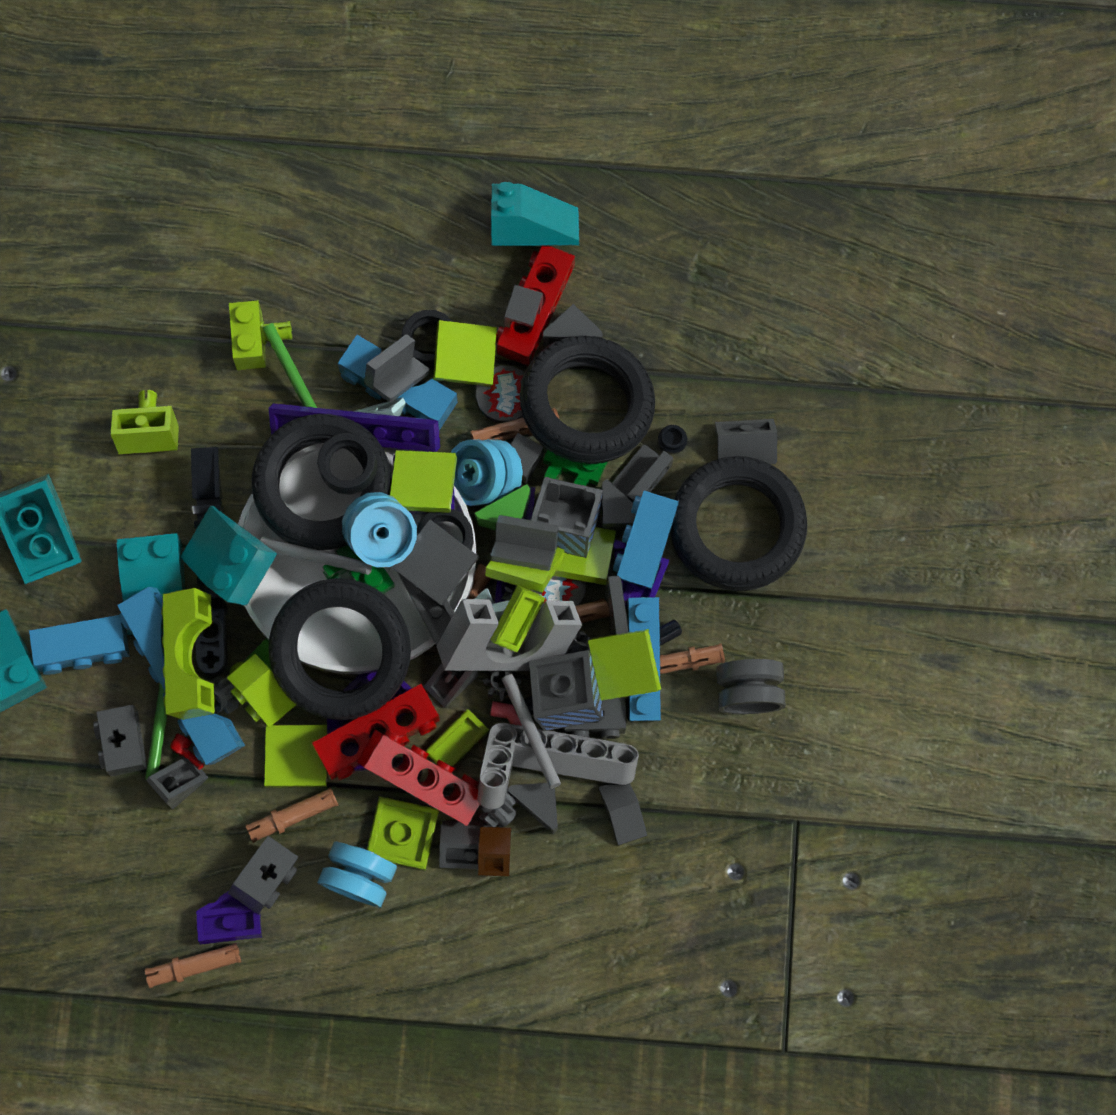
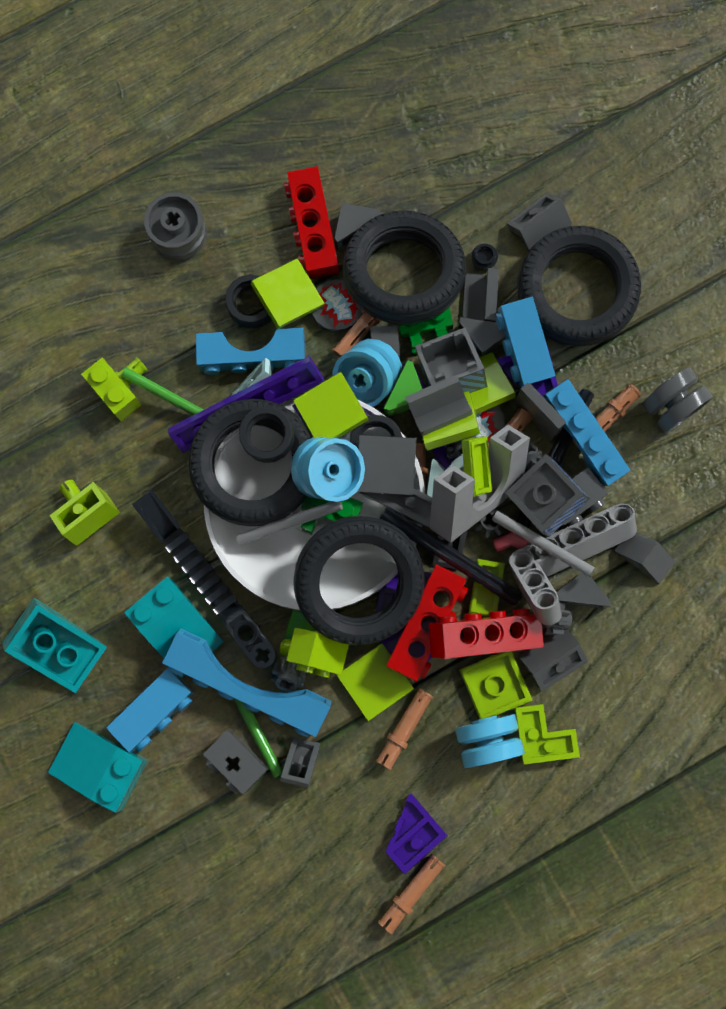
camera: 25 degrees left, 5 degrees up
lime arch [161,588,215,720] -> none
red hand [170,733,204,770] -> none
teal slope [181,506,277,605] -> none
dark grey brick [228,836,298,915] -> none
dark grey panel [364,334,429,402] -> none
reddish brown panel [478,827,511,876] -> none
teal slope [491,182,579,246] -> none
dark grey panel [504,285,543,328] -> none
lime tile [588,629,661,700] -> none
none -> dark grey wheel [144,193,207,261]
none -> black axle [380,507,522,605]
none -> lime plate [514,704,580,765]

